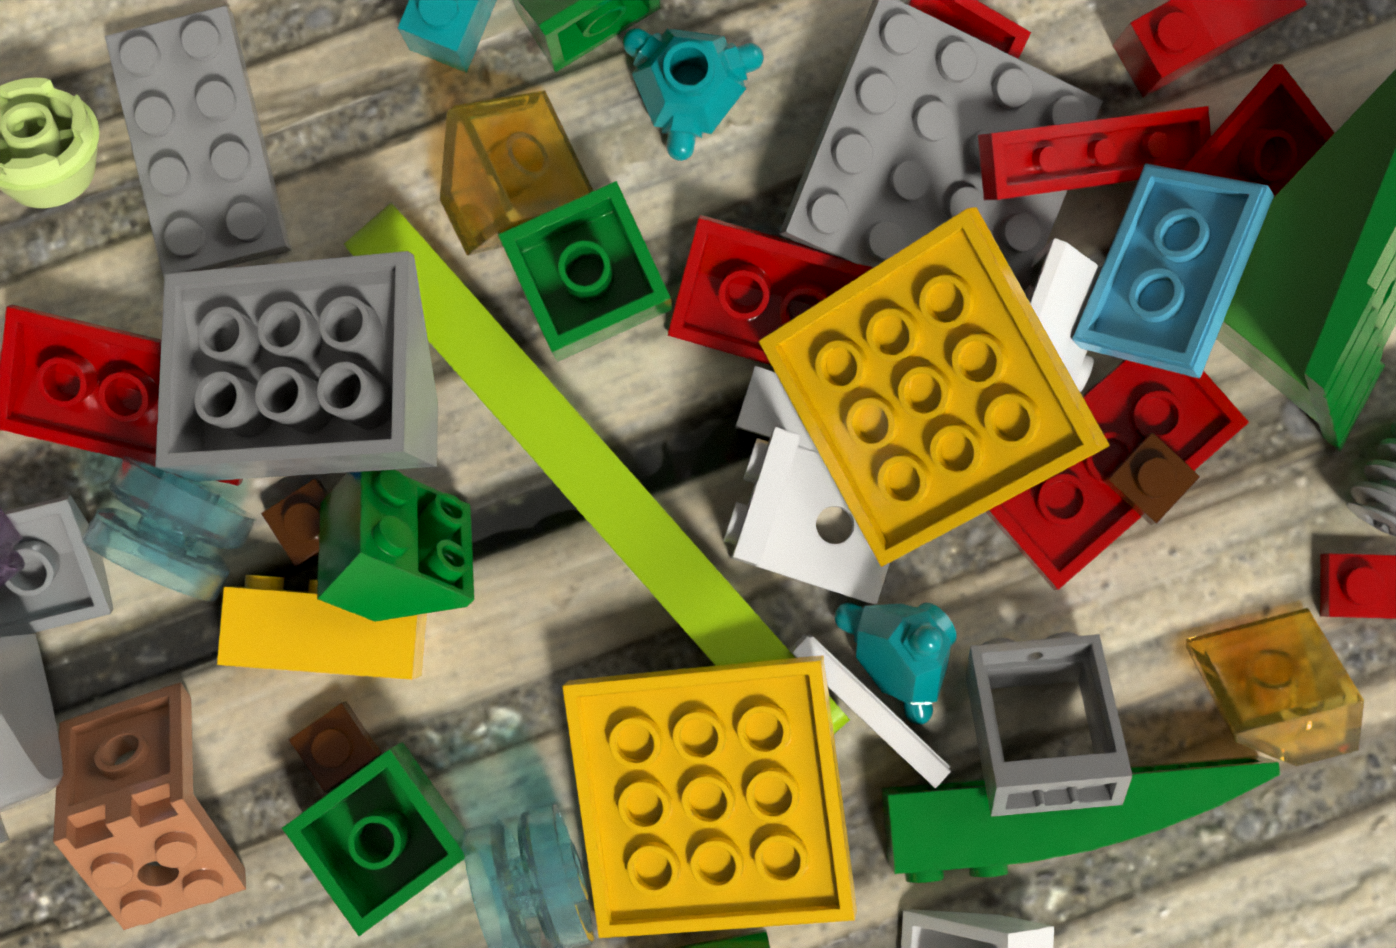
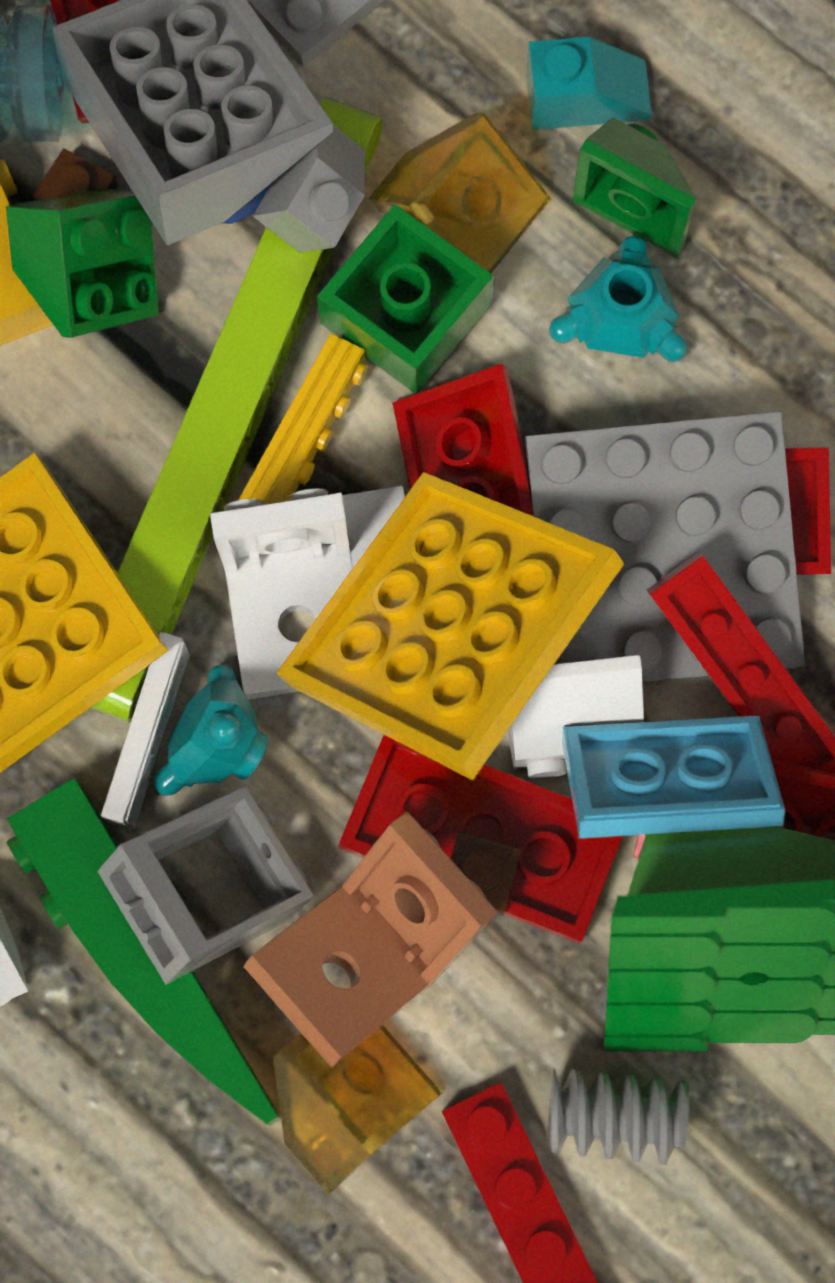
camera: 65 degrees right, 10 degrees down
none -> yellow piece [239,333,369,505]
none -> nougat bracket [243,812,498,1068]
none -> light grey slope [253,125,365,253]

